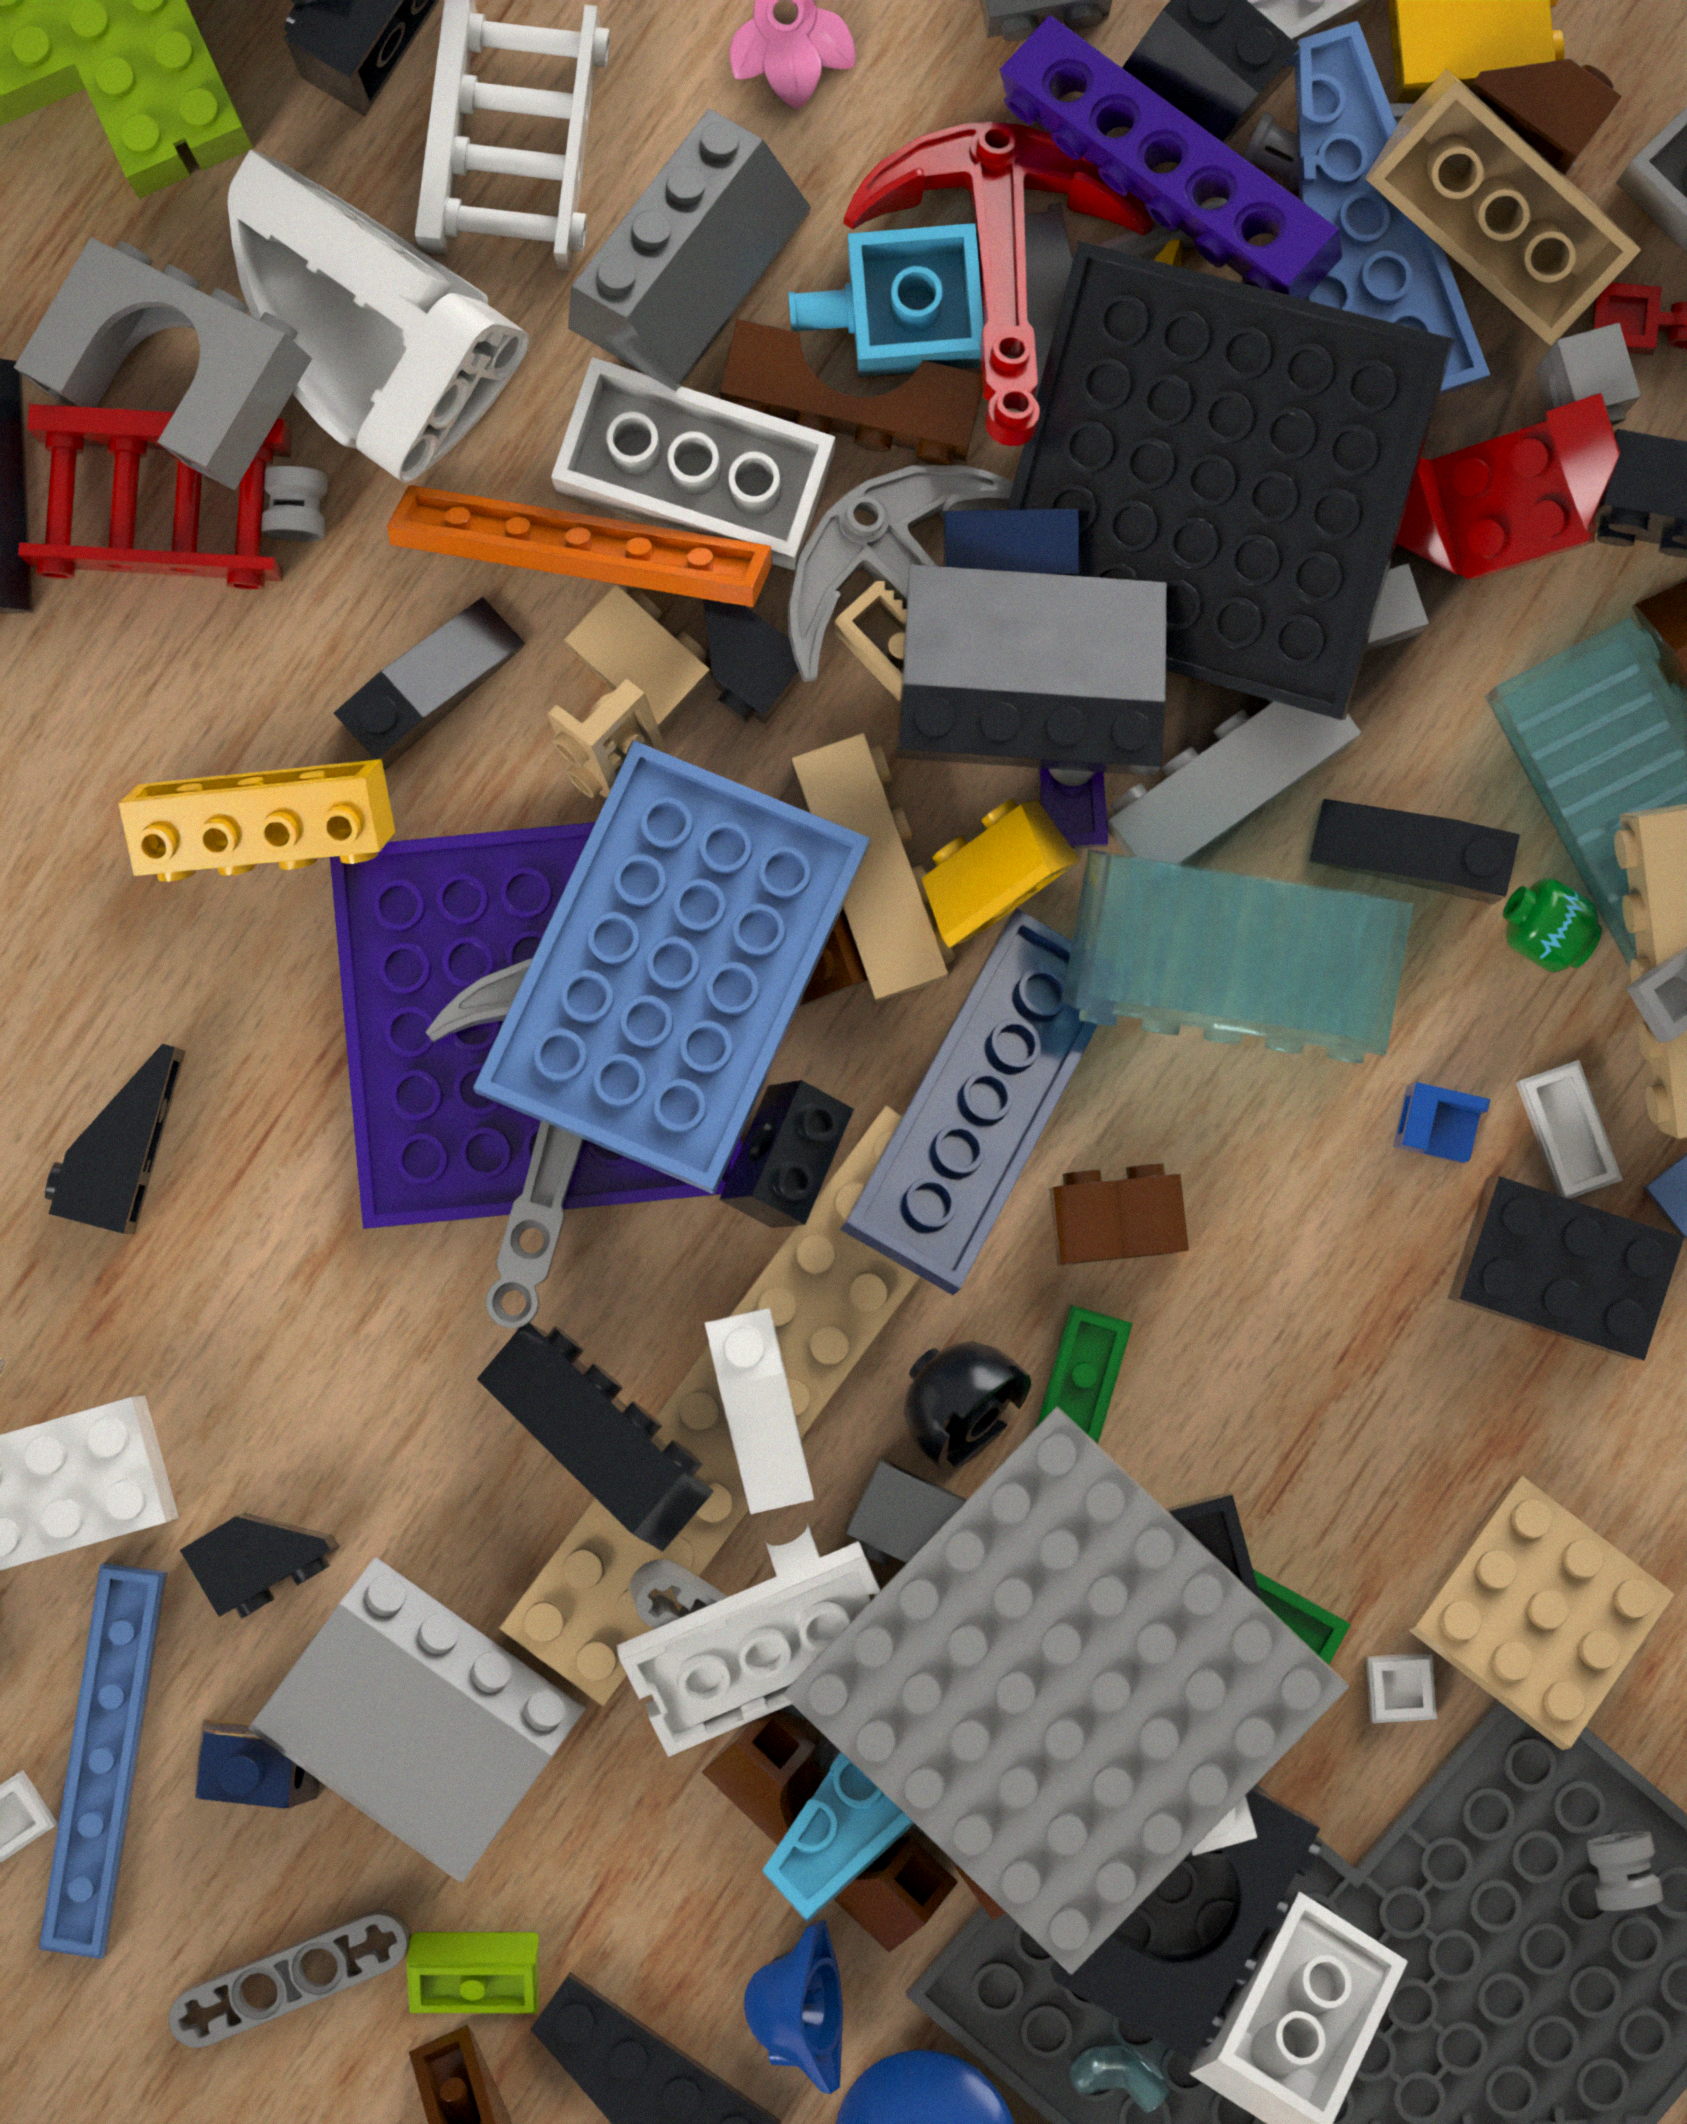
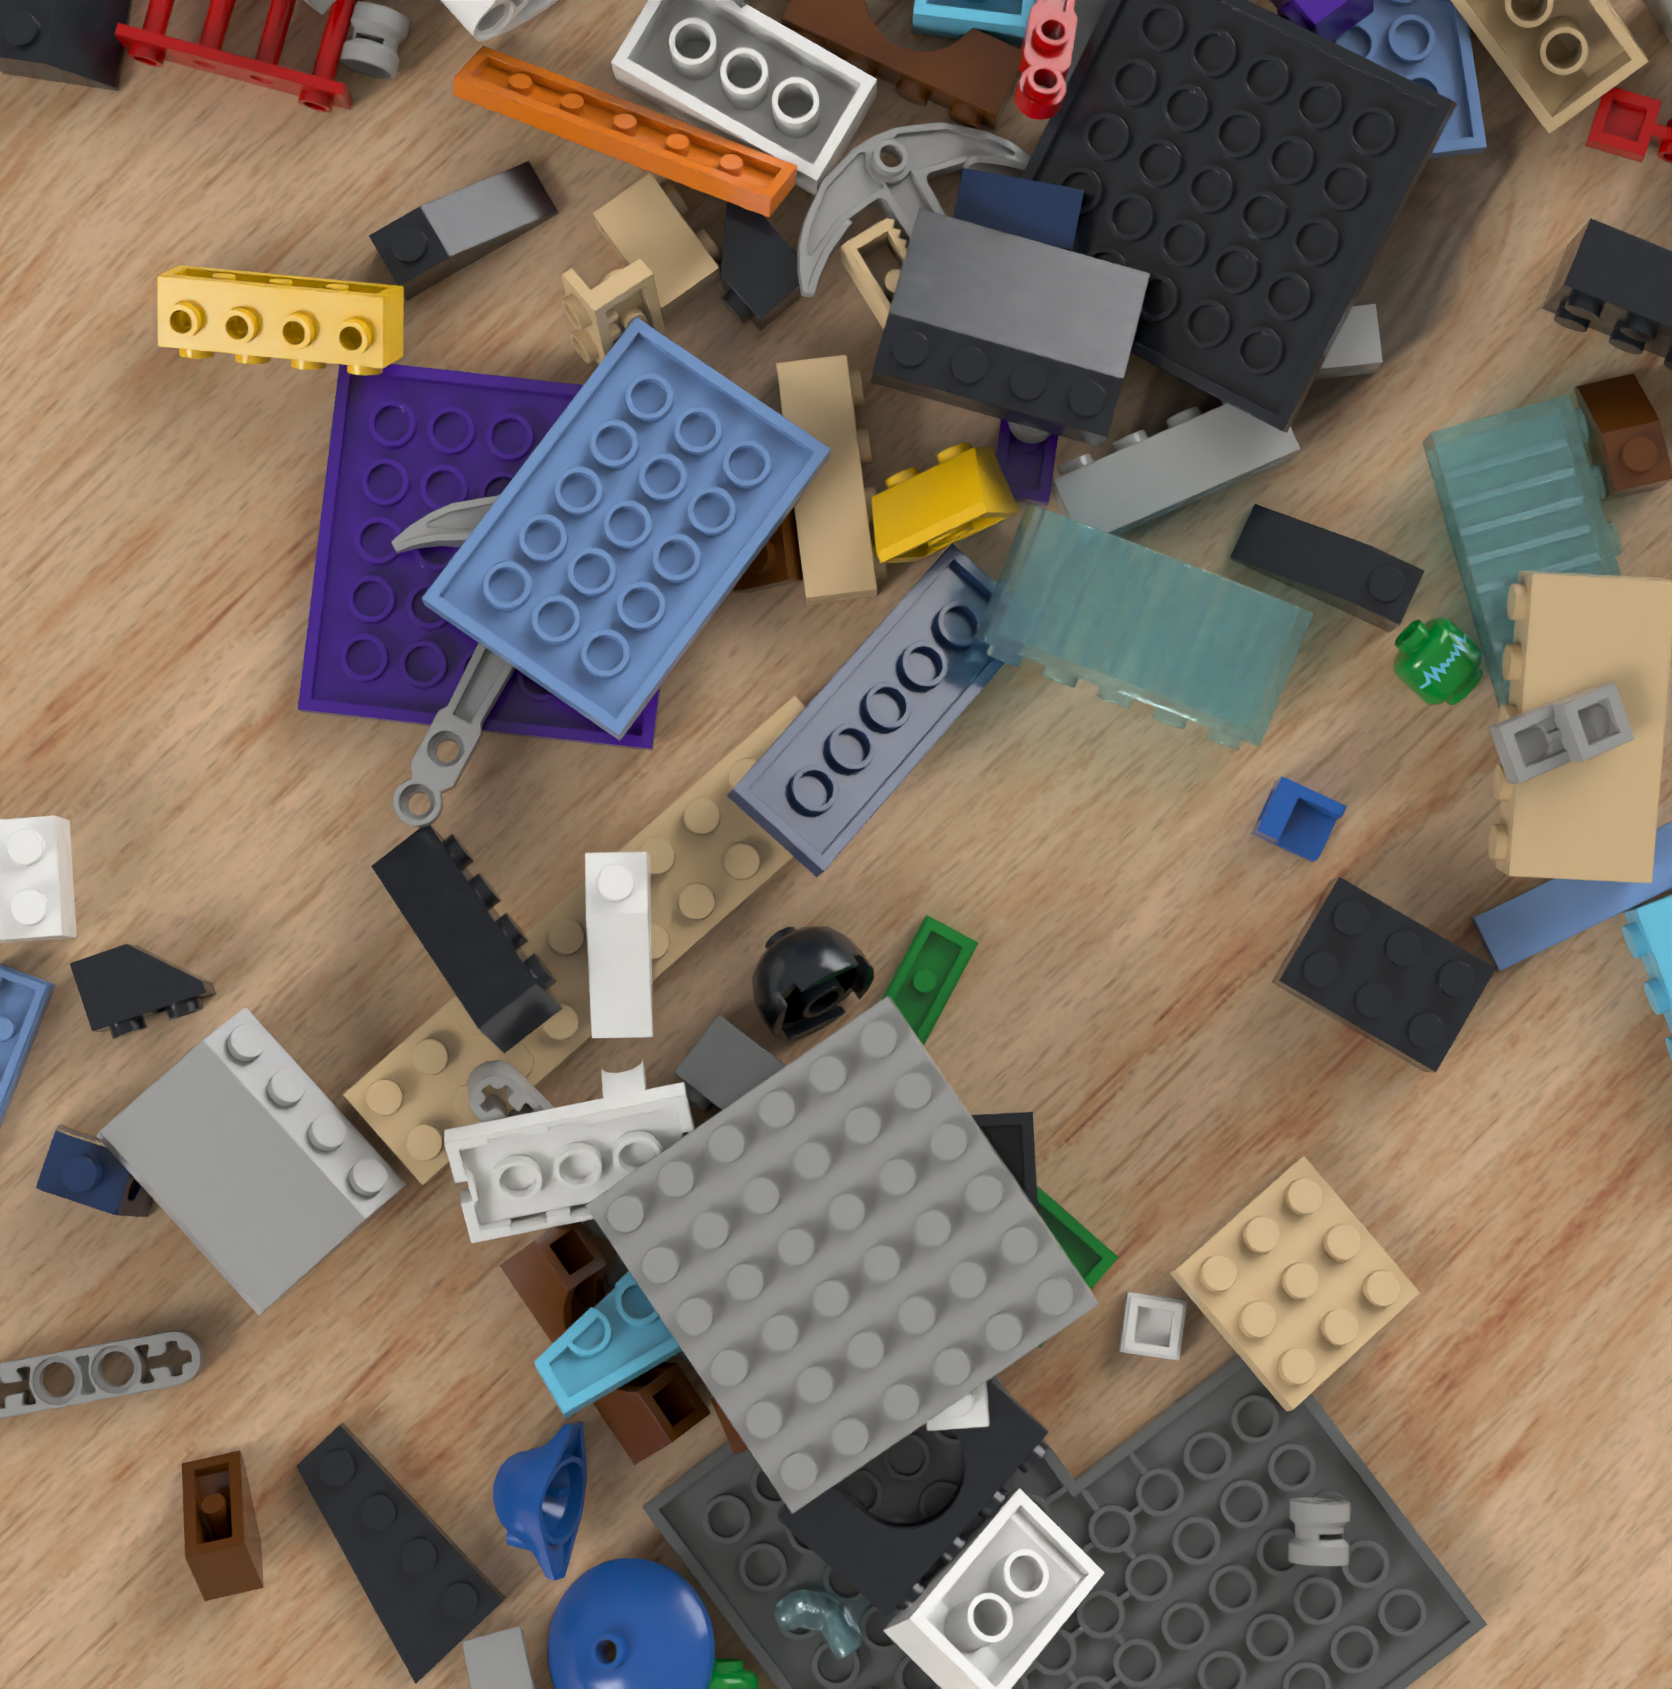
camera: 15 degrees right, 0 degrees up
black slope [45,1044,185,1235] -> none
lime slope [406,1932,539,2014] -> none
black brick [719,1080,854,1228] -> none
reddish brown brick [1049,1163,1189,1265] -> none
red piece [1397,393,1620,580] -> none
white tile [1516,1060,1623,1199] -> none
light grey brick [1534,323,1641,426] -> none

